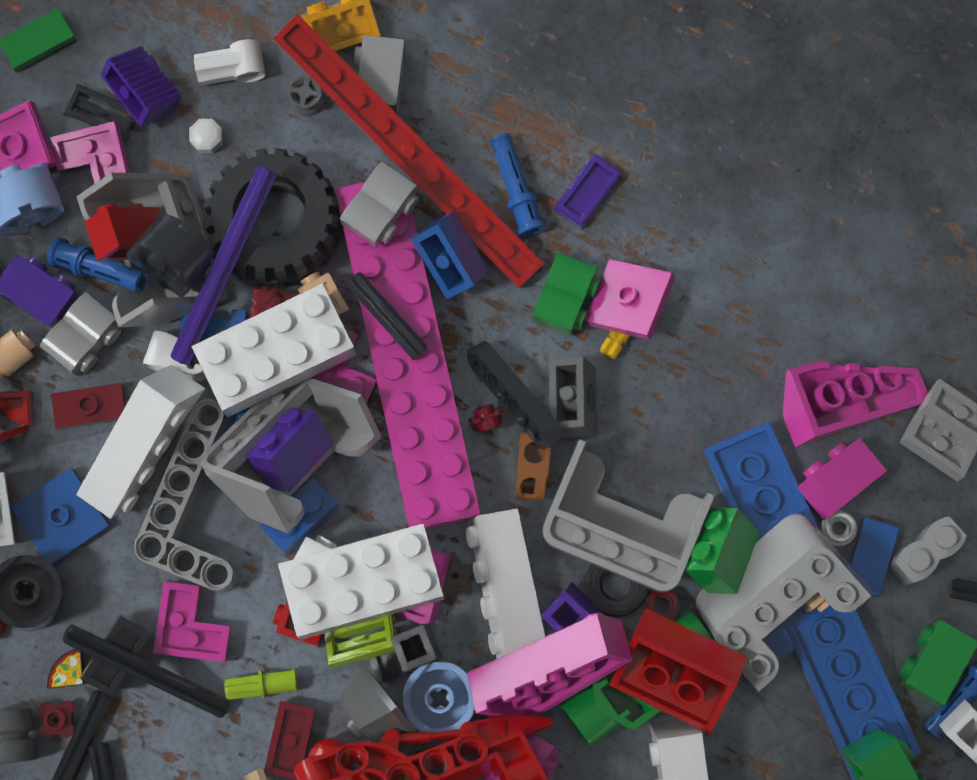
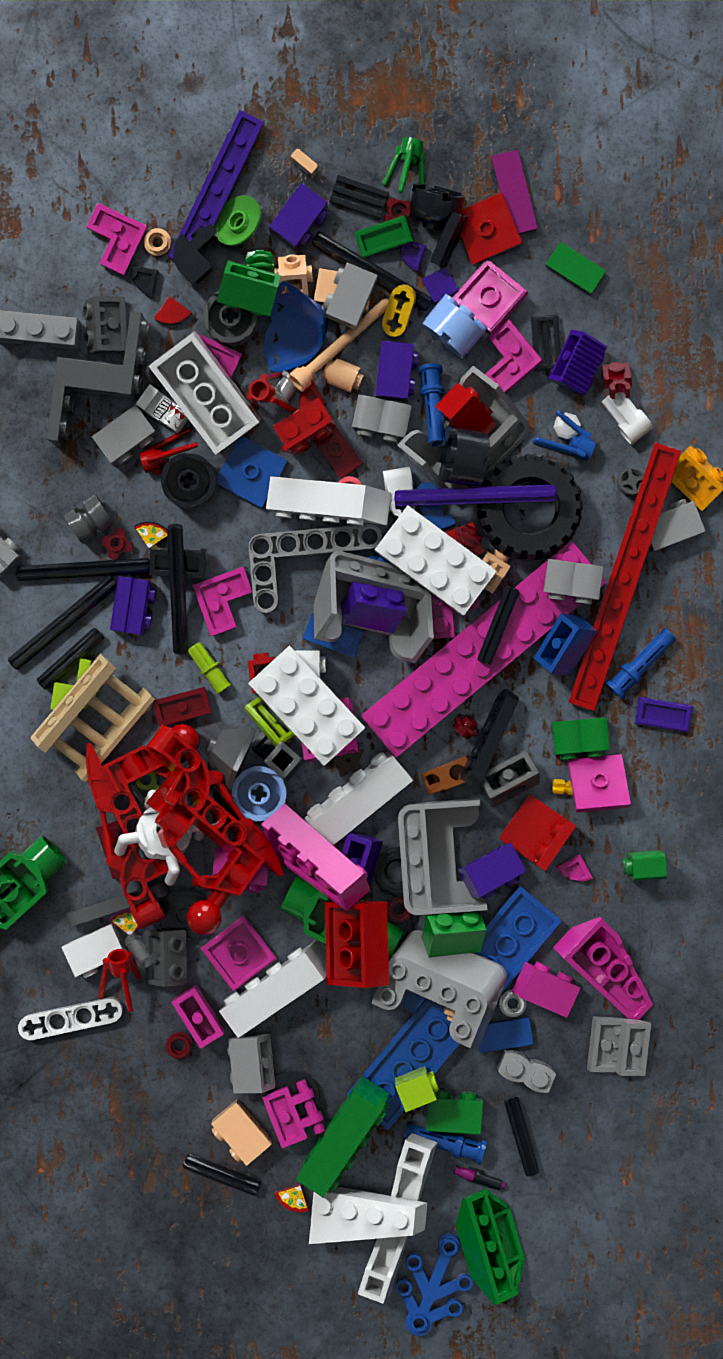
camera: 60 degrees right, 10 degrees up
none -> dark purple brick [110,576,156,635]
none -> red bracket [273,397,337,455]
none -> lime brick [395,1066,440,1112]
none -> dark purple brick [457,843,526,900]
none -> red bracket [499,794,576,871]
none -> blue plant [532,410,595,461]
none -> dark pink tile [556,854,593,881]
none -> dark red plate [601,362,632,399]
none -> green brick [622,850,667,882]

